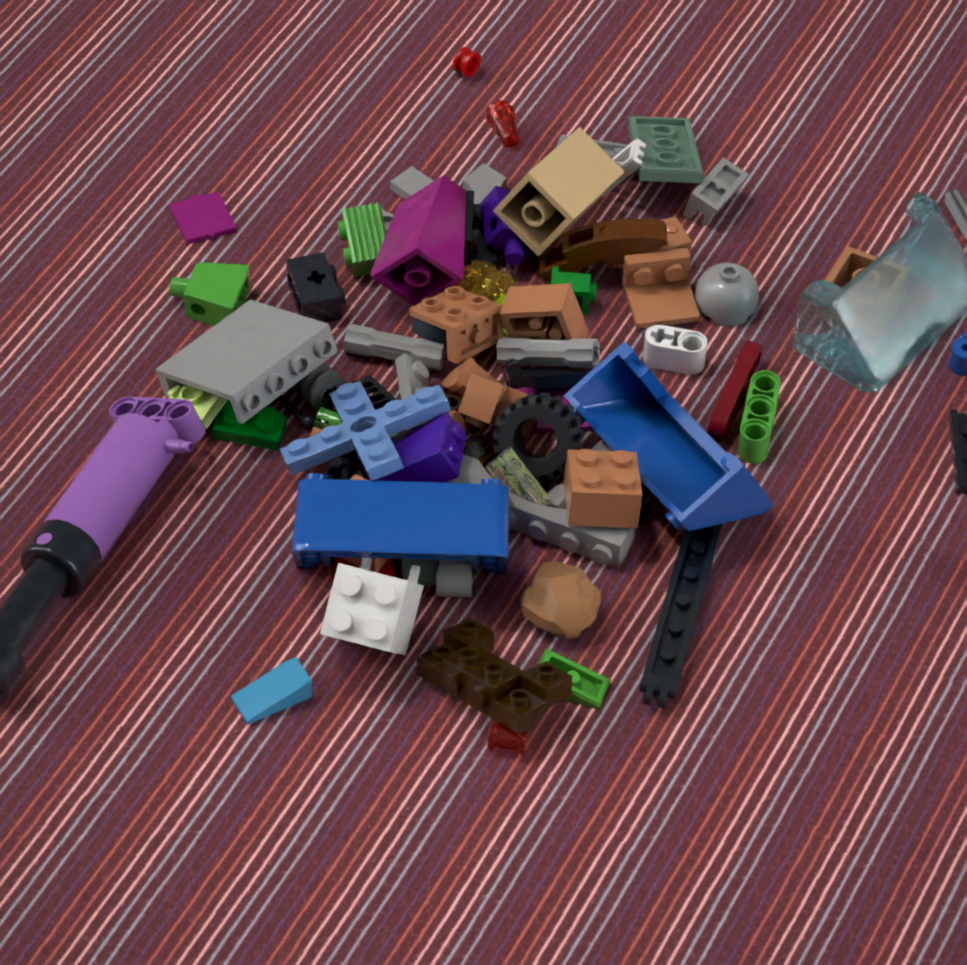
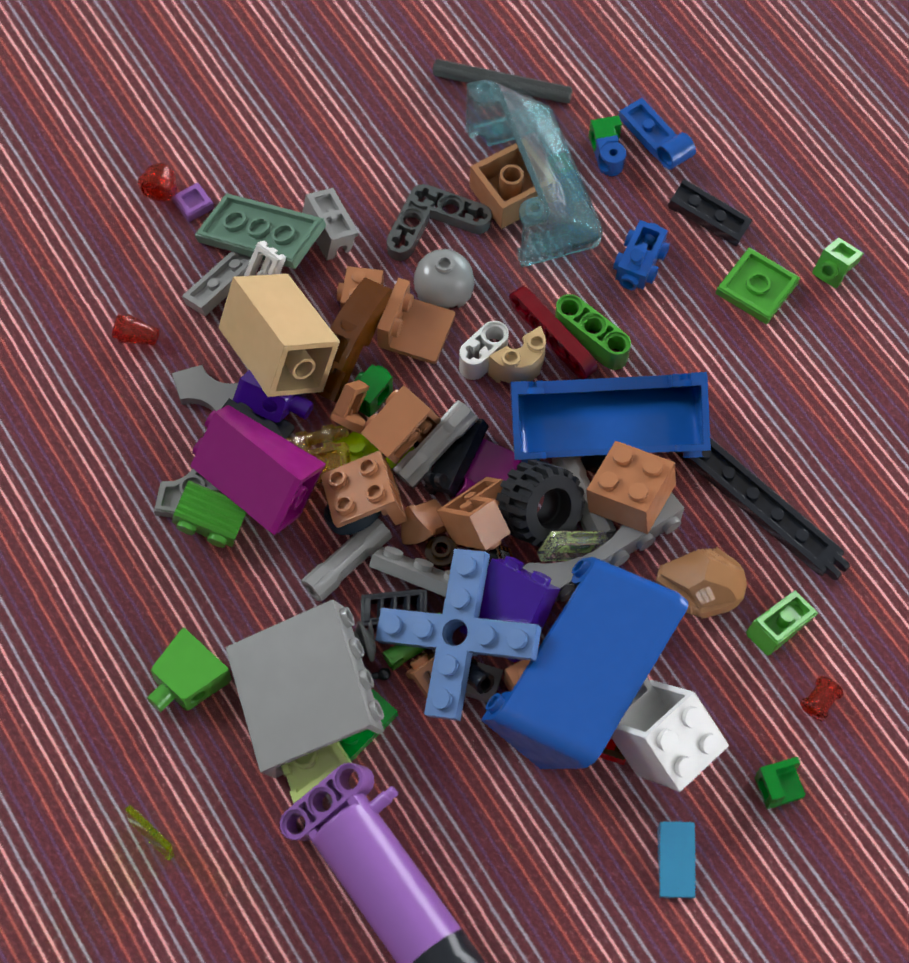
camera: 60 degrees left, 15 degrees up
magenta piece [169,191,237,245] -> none
black brick [286,252,346,323] -> none
light grey tile [390,166,434,199] -> none
dark brown bracket [417,618,572,734] -> none
red bush [452,47,481,78] -> none
none -> clear neon green piece [125,805,174,861]
none -> clear red cone [137,163,178,202]
none -> medium lavender tile [173,183,214,222]
none -> nougat tile [330,380,370,434]
none -> dark grey beam [387,184,492,261]
none -> tan cylinder [488,326,546,383]
none -> blue brick [613,220,670,290]
none -> bright green tile [716,247,800,325]
none -> green panel [755,757,805,809]

